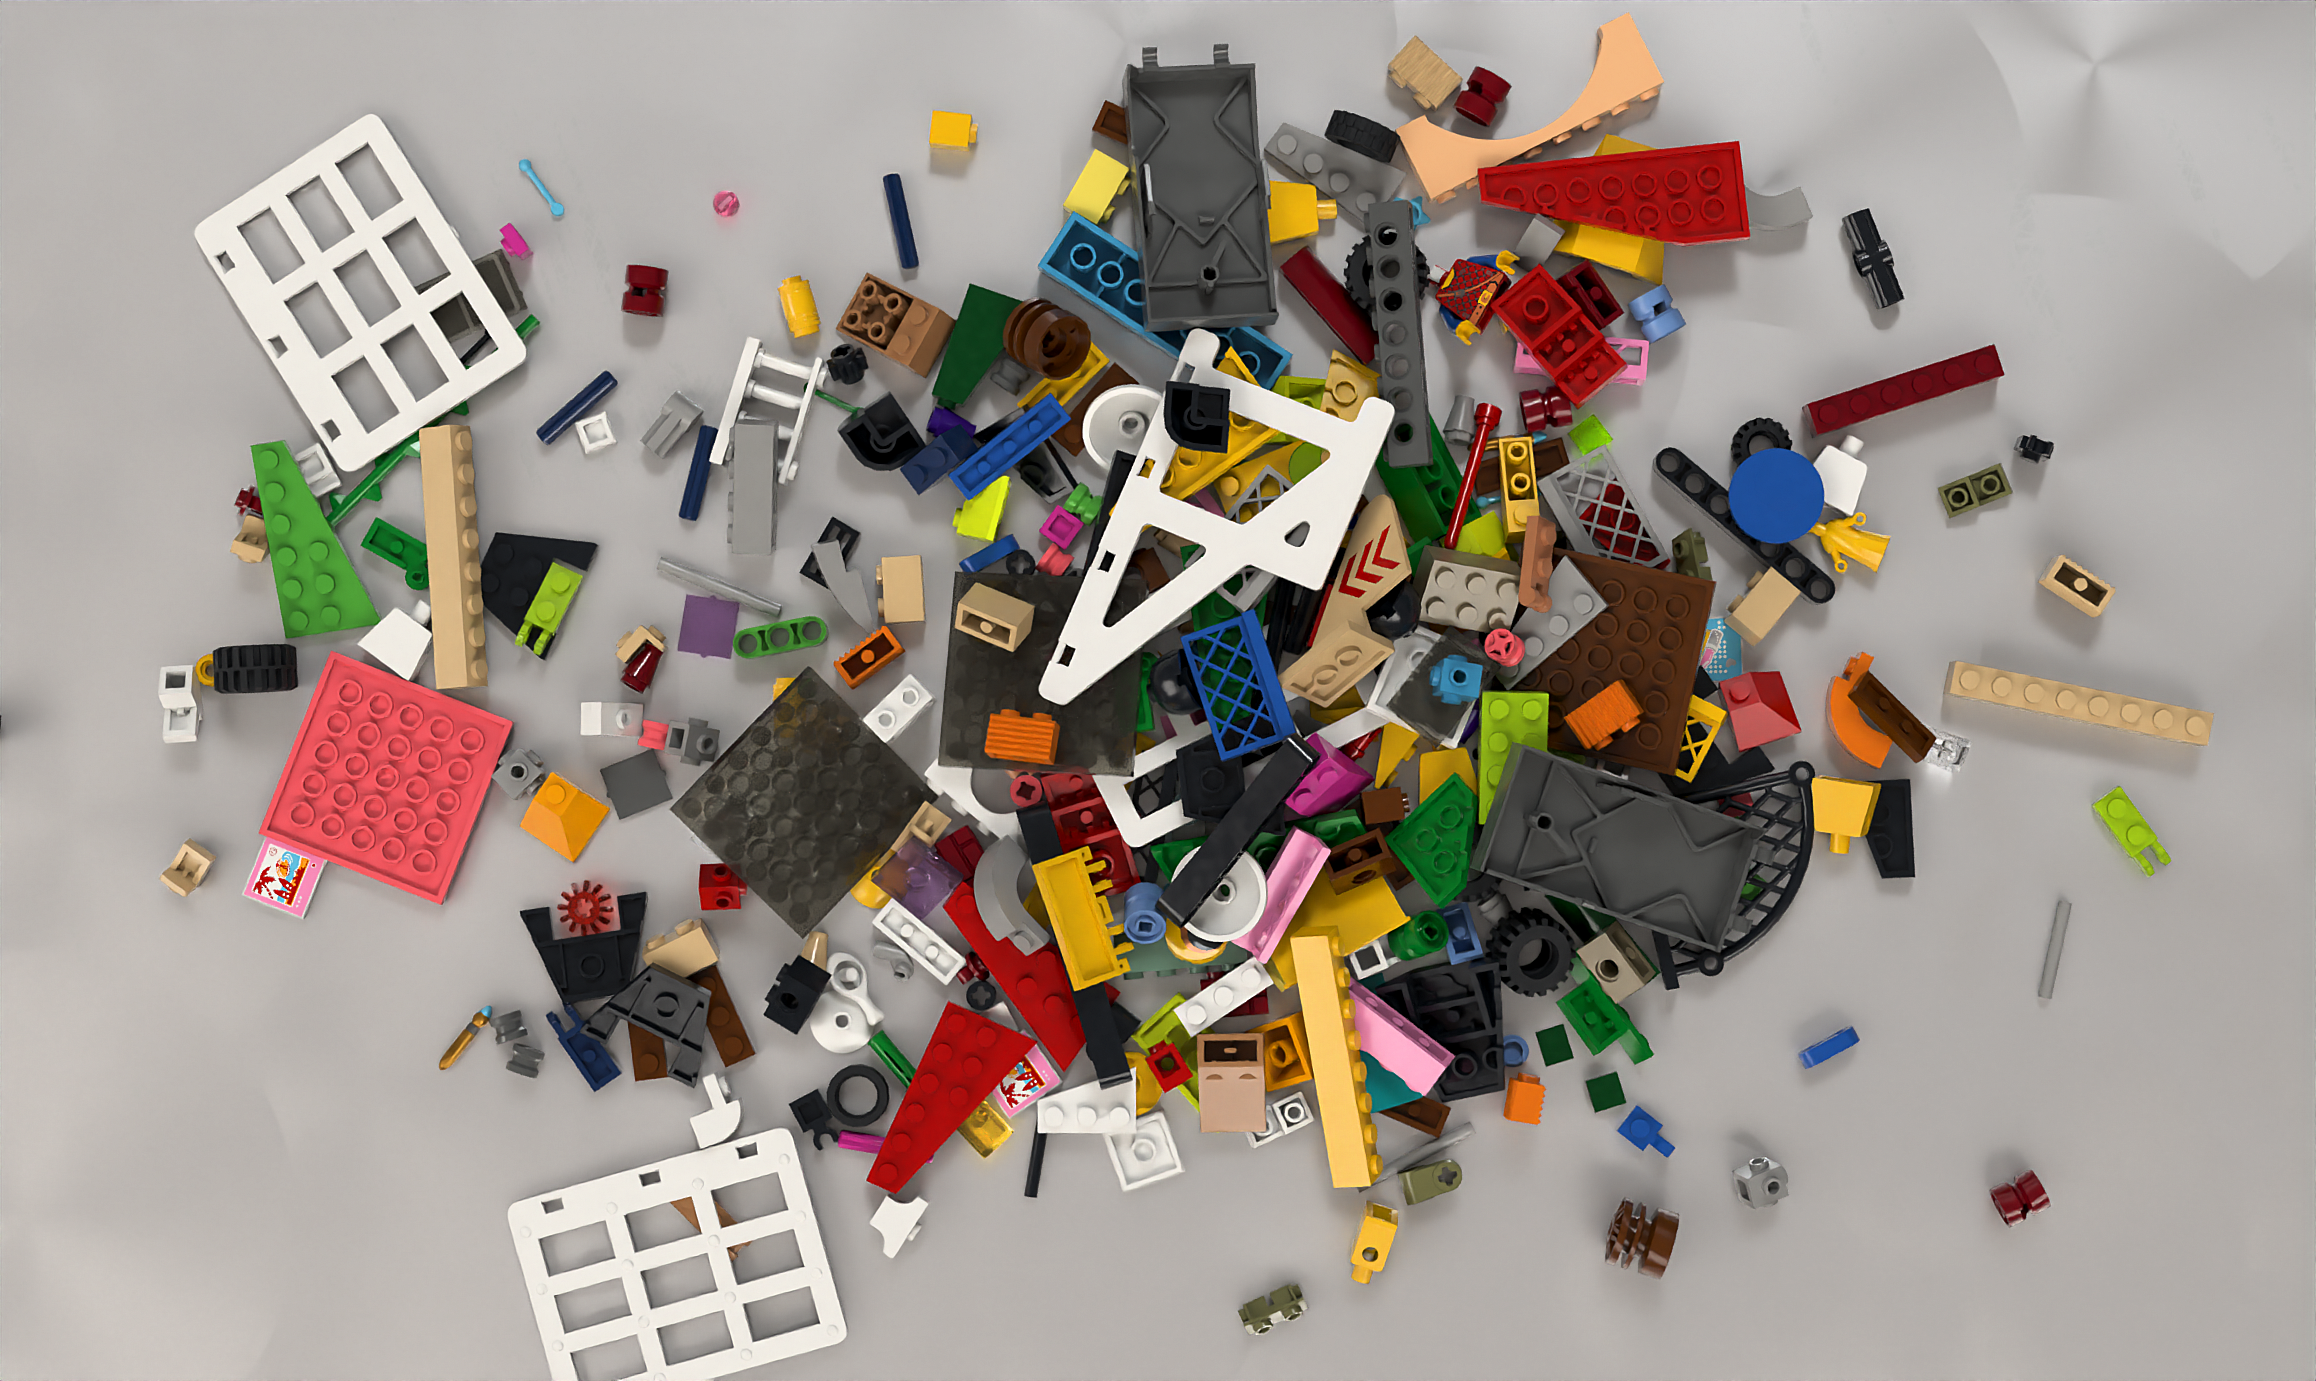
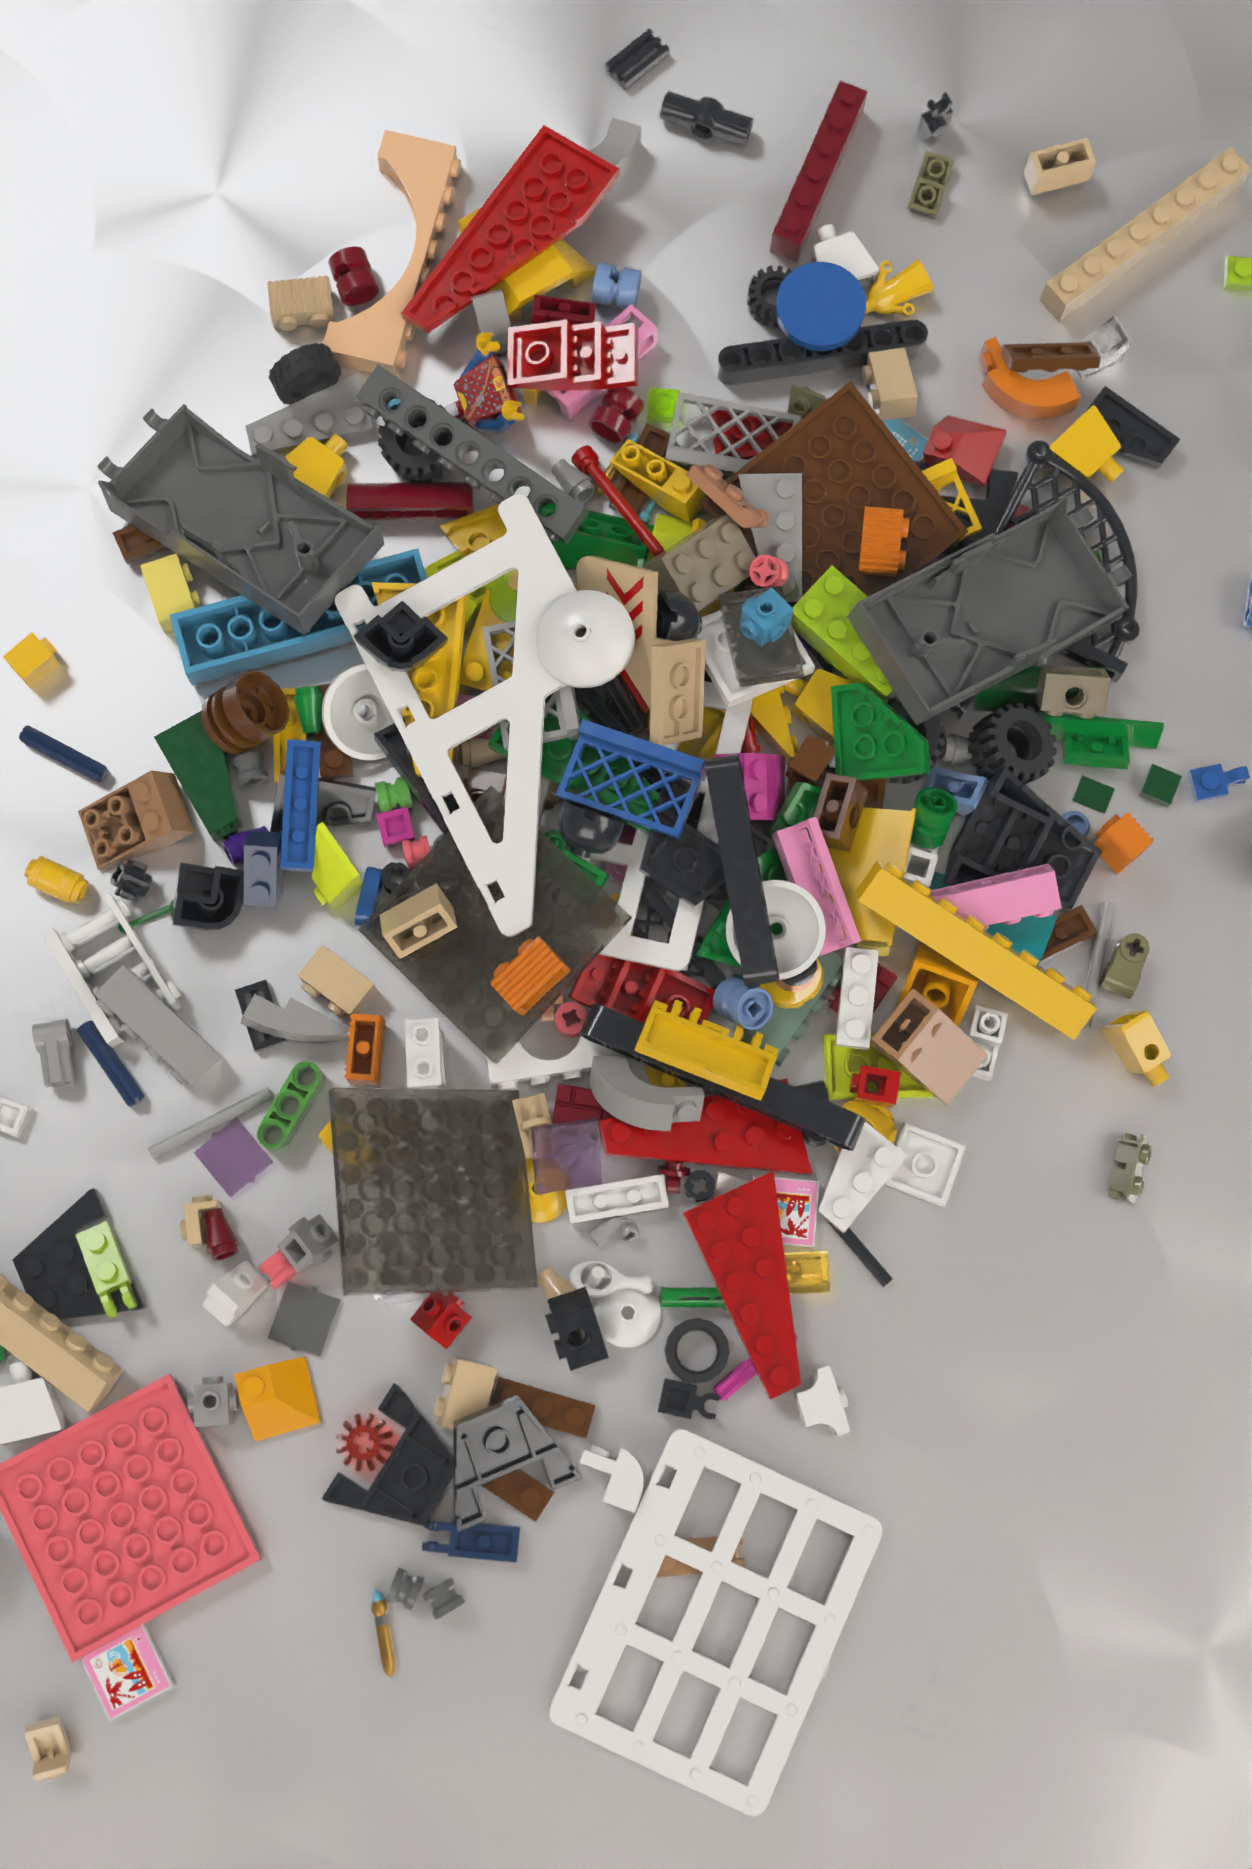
camera: 60 degrees left, 10 degrees down
none -> green cone [293,686,325,734]
none -> white dish [536,590,635,688]
none -> black tile [605,28,670,89]

